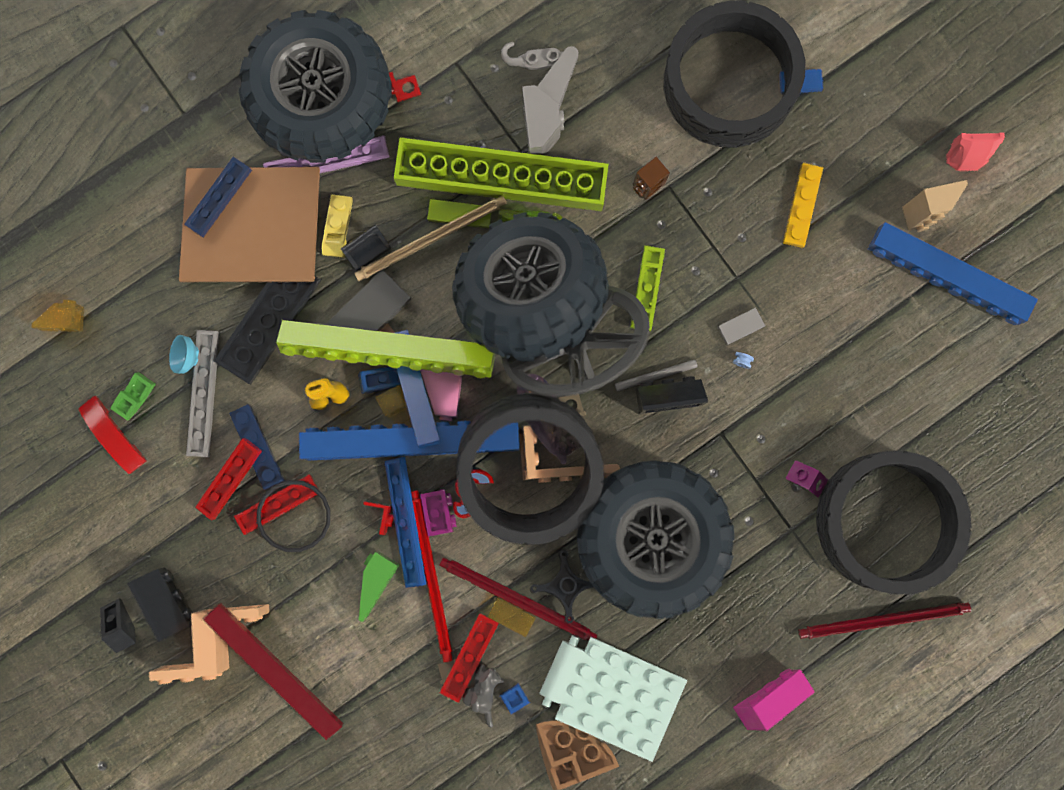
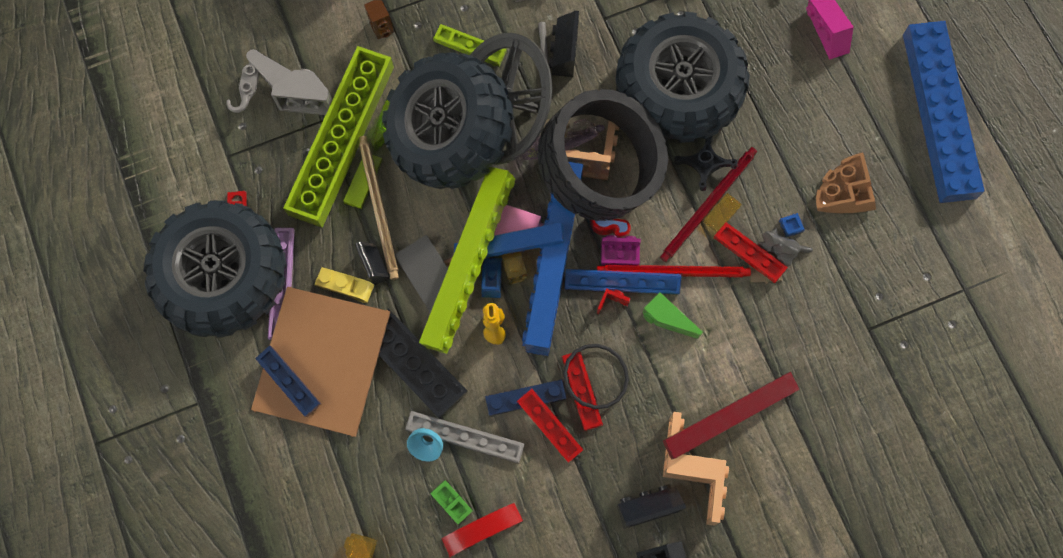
camera: 75 degrees left, 10 degrees down
light aqua plate [540,635,687,762] -> none

